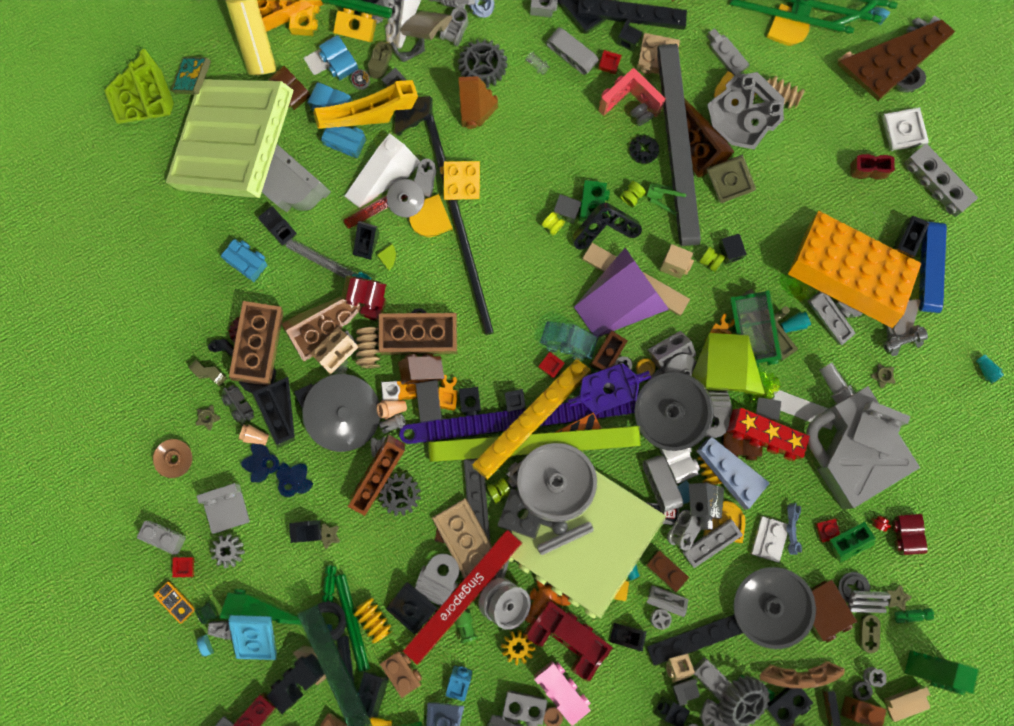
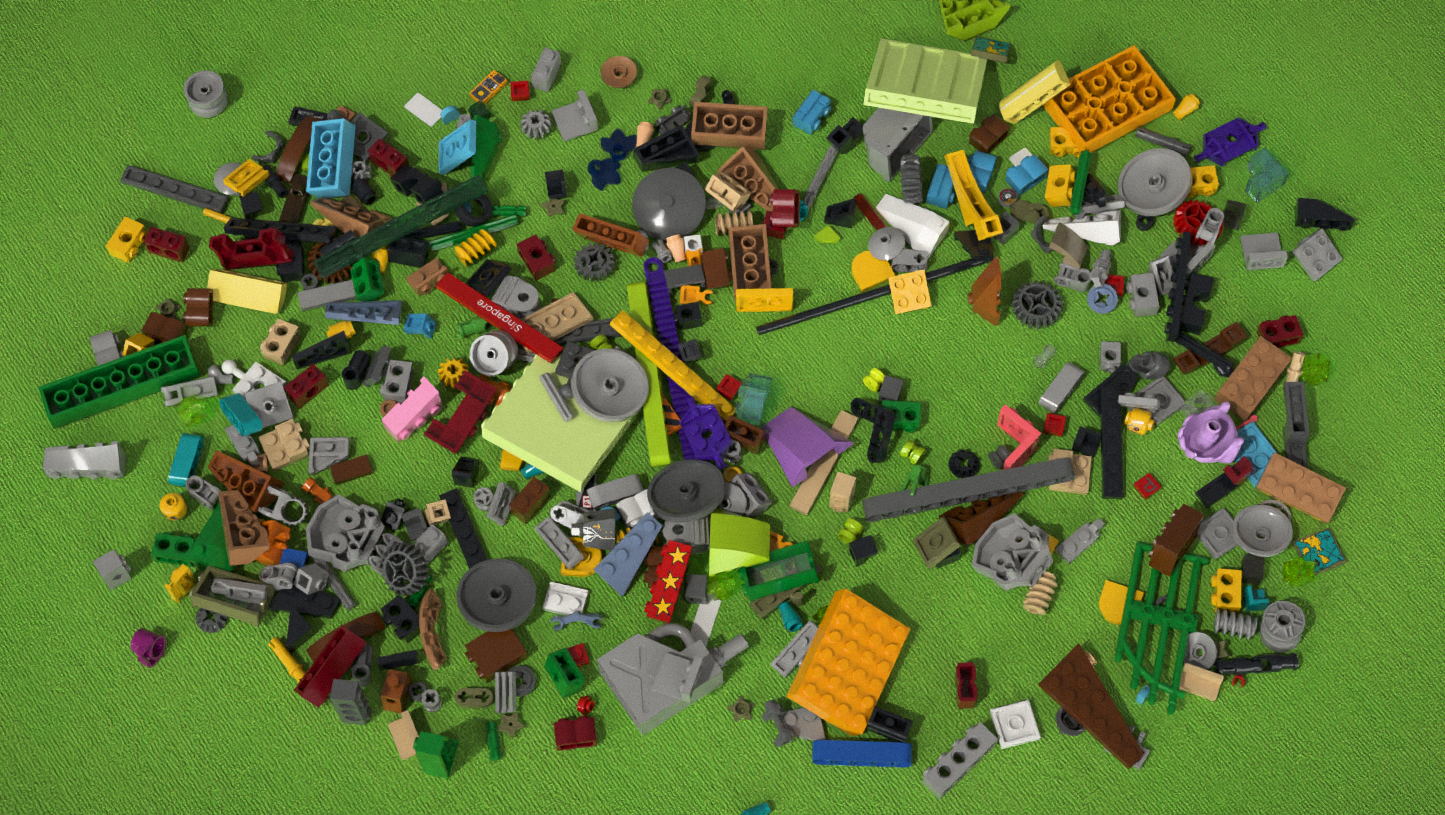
camera: 90 degrees right, 15 degrees down
none -> white sticker [404,93,442,126]
none -> dark red brick [516,234,556,281]
none -> yellow tile [736,288,793,312]
none -> dark grey gear [900,154,923,204]

